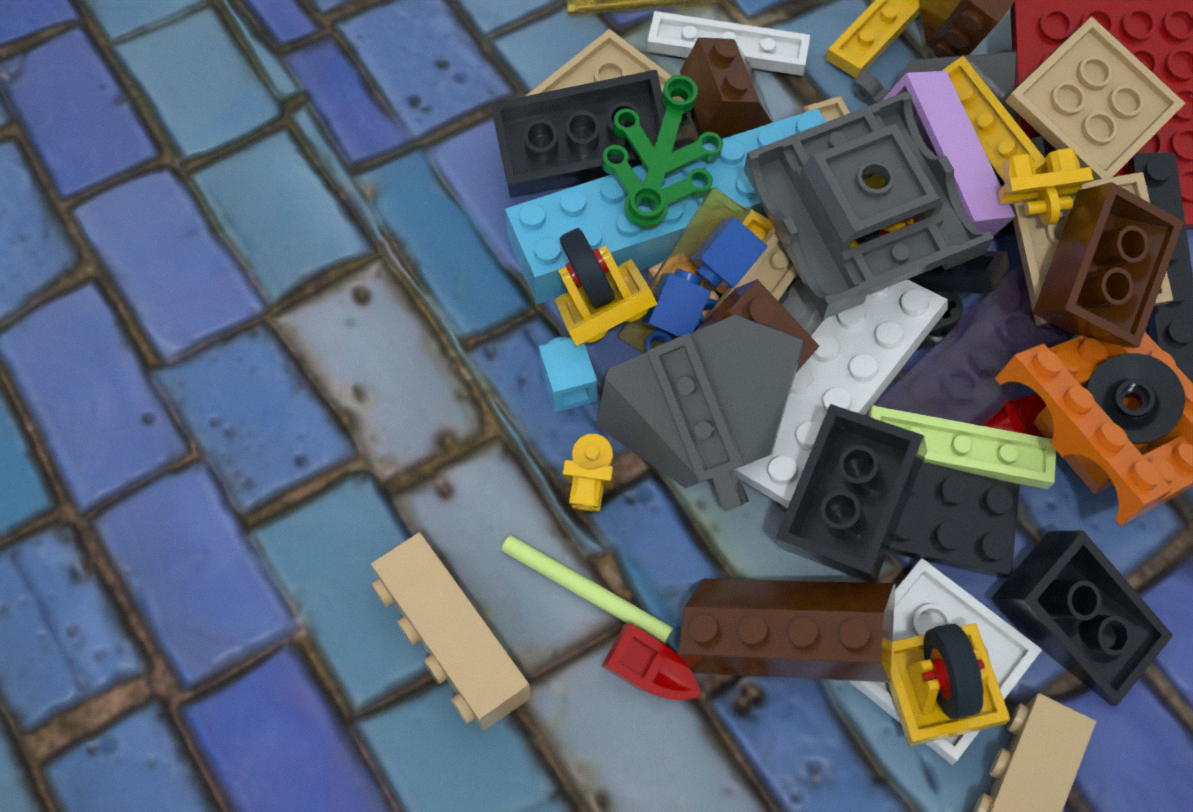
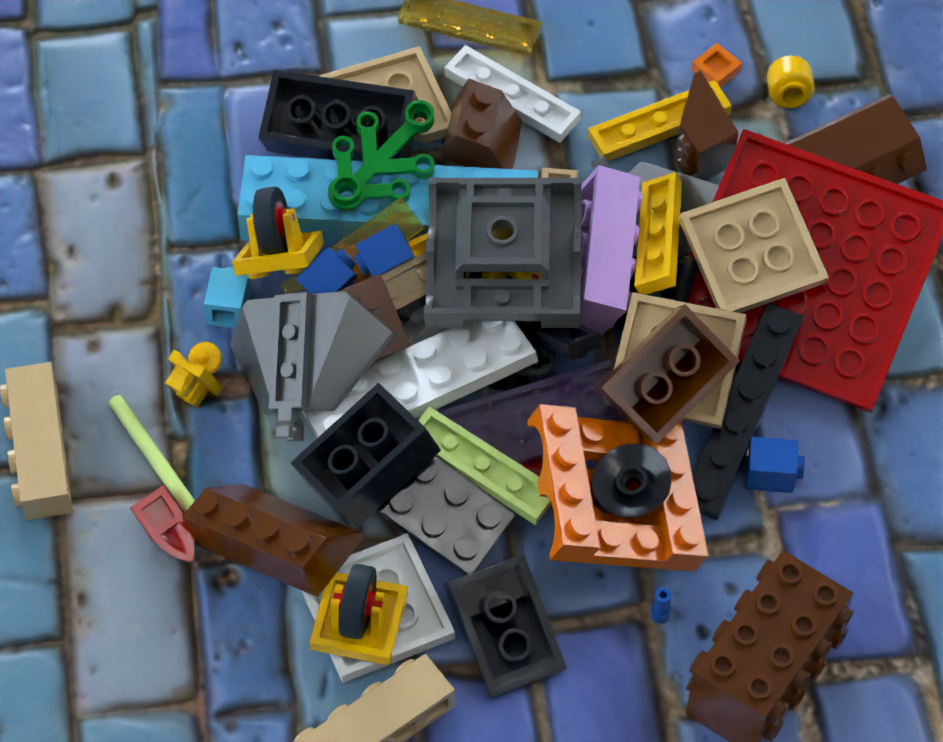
camera: 25 degrees right, 5 degrees down
yellow hips [997,148,1093,226] -> none

